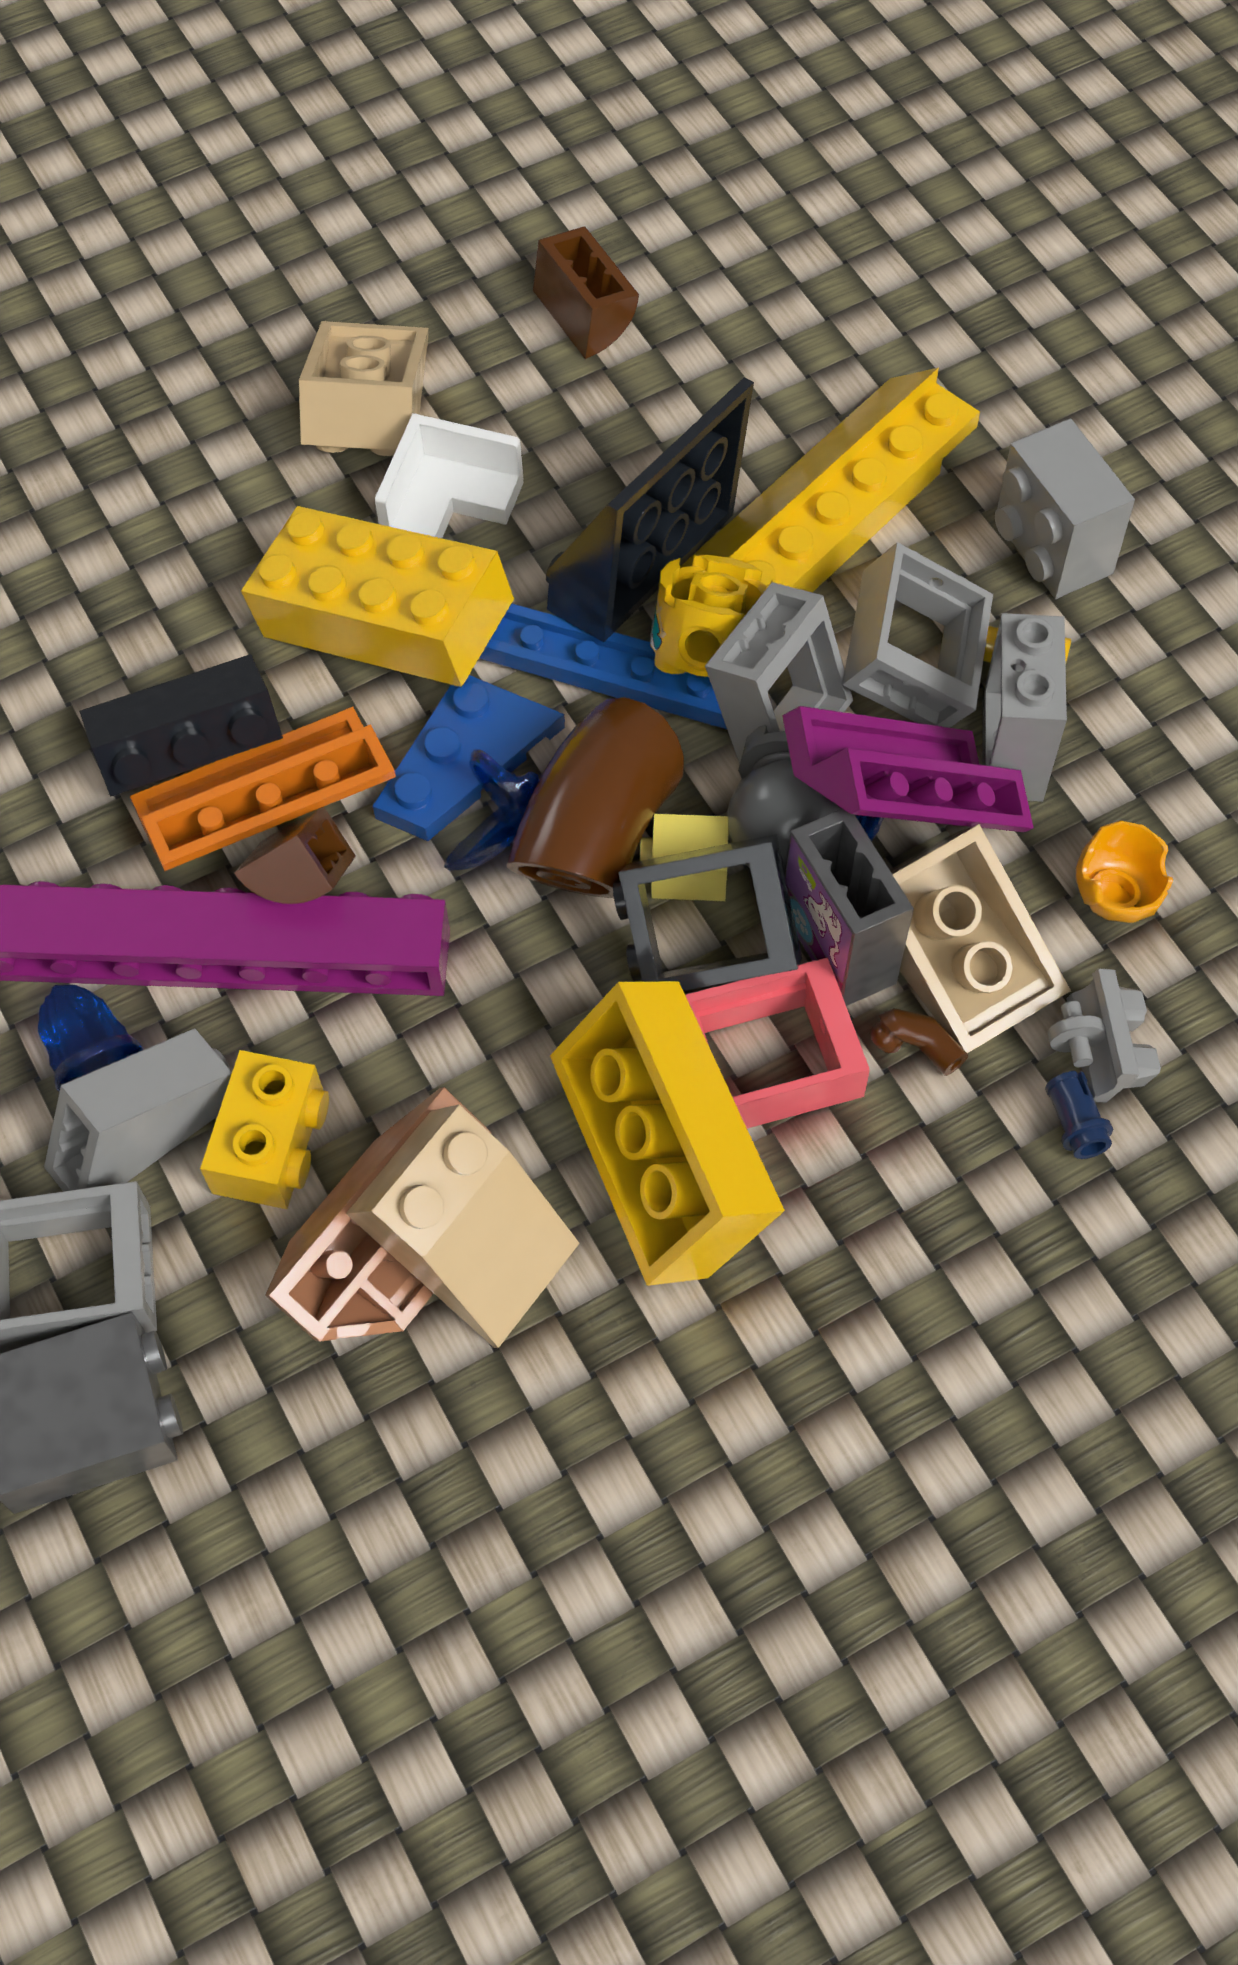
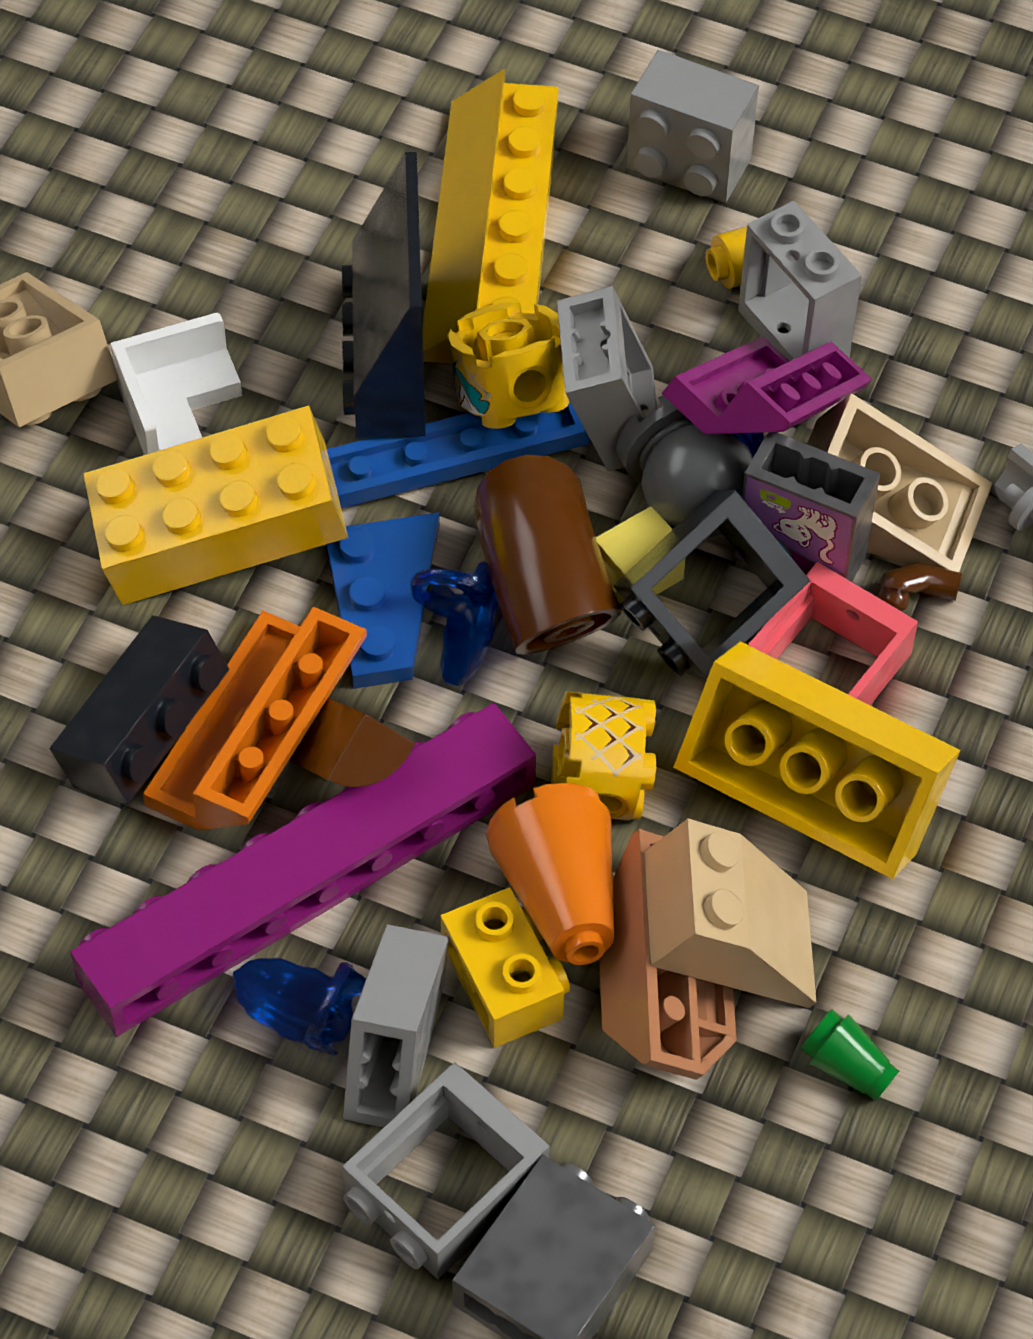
camera: 40 degrees left, 5 degrees down
reddish brown brick [533,226,639,359] -> none
light grey window [842,542,993,728] -> none
light orange hair [1076,820,1173,923] -> none
none -> orange cone [486,783,614,965]
none -> yellow brick [551,691,656,820]
none -> green cone [800,1009,899,1101]

